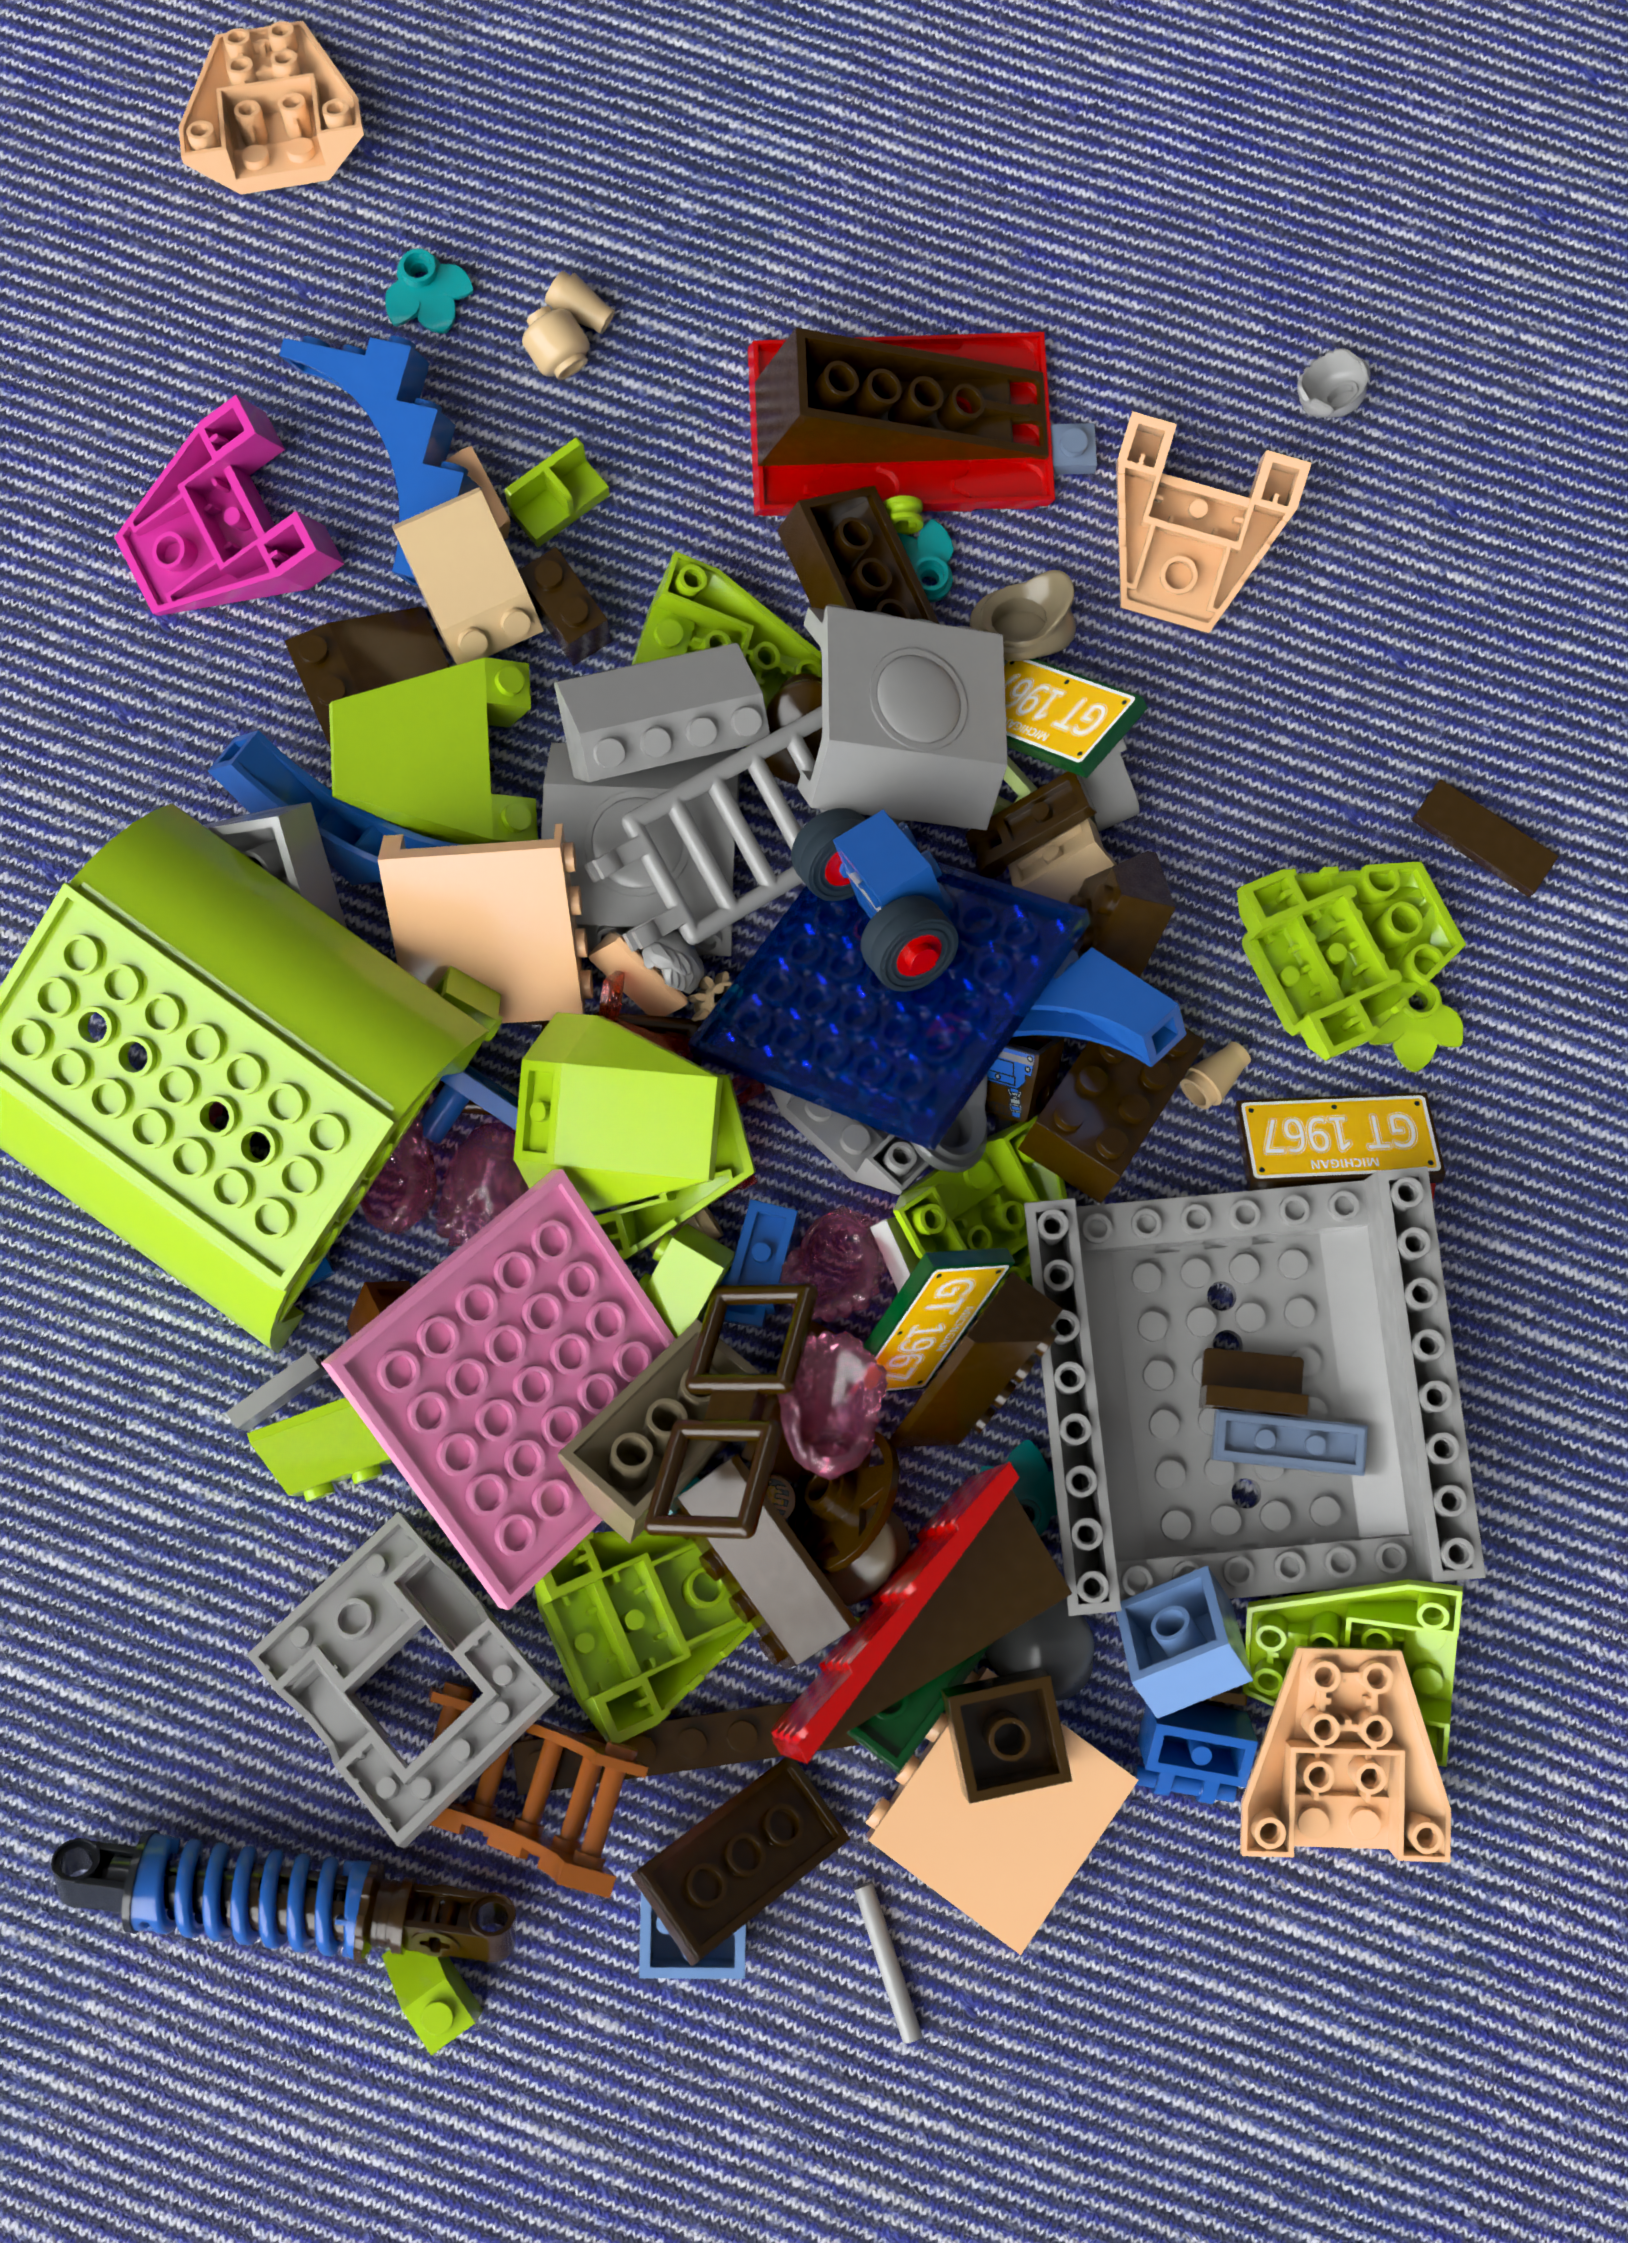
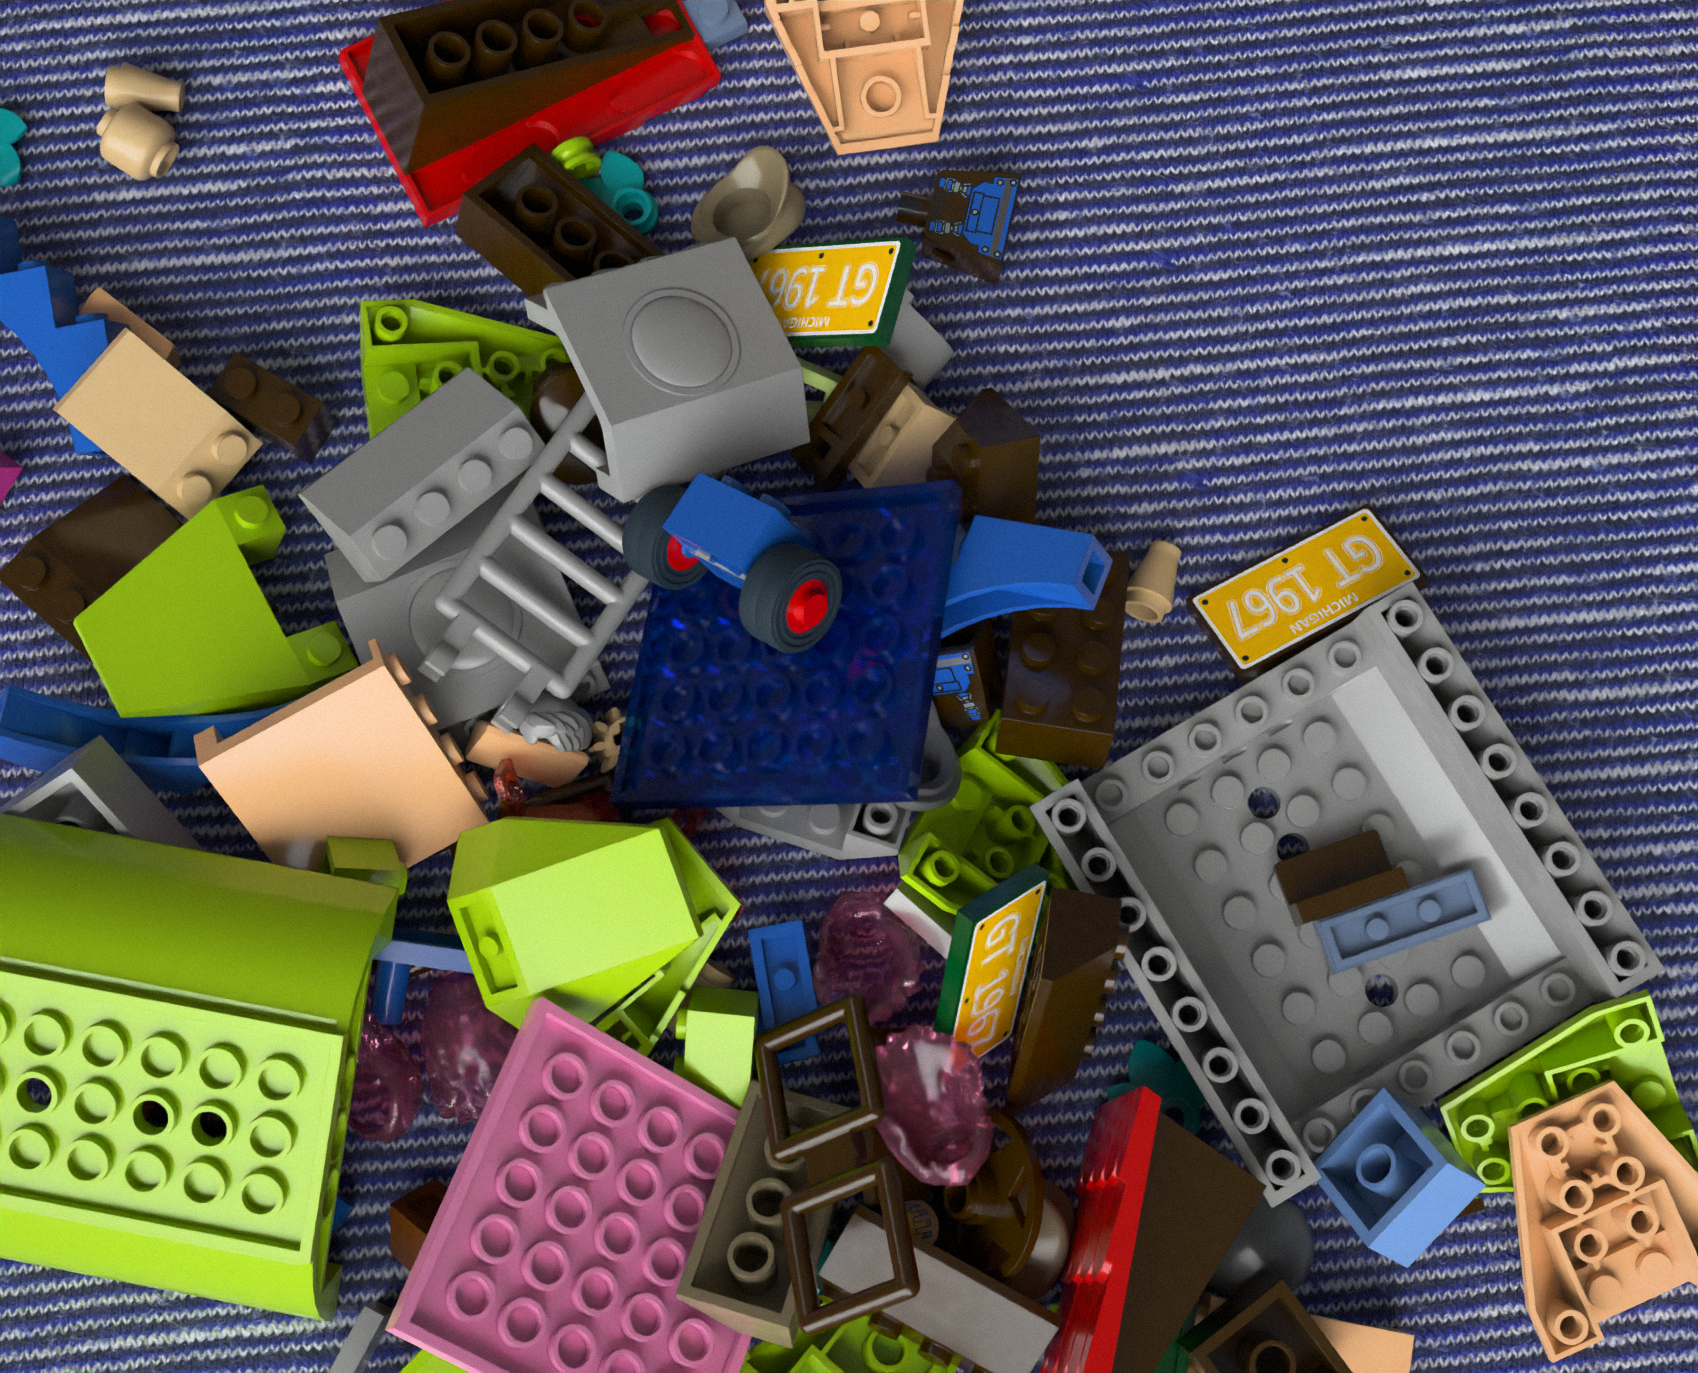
camera: 20 degrees left, 0 degrees up
lime panel [504,437,610,548] -> none
blue brick [1133,1703,1258,1804] -> none
lime wedge [1237,861,1466,1061] -> none
lime plate [1369,981,1463,1073] -> none
dark brown tile [1411,779,1559,898] -> none
none -> torso [896,170,1022,284]

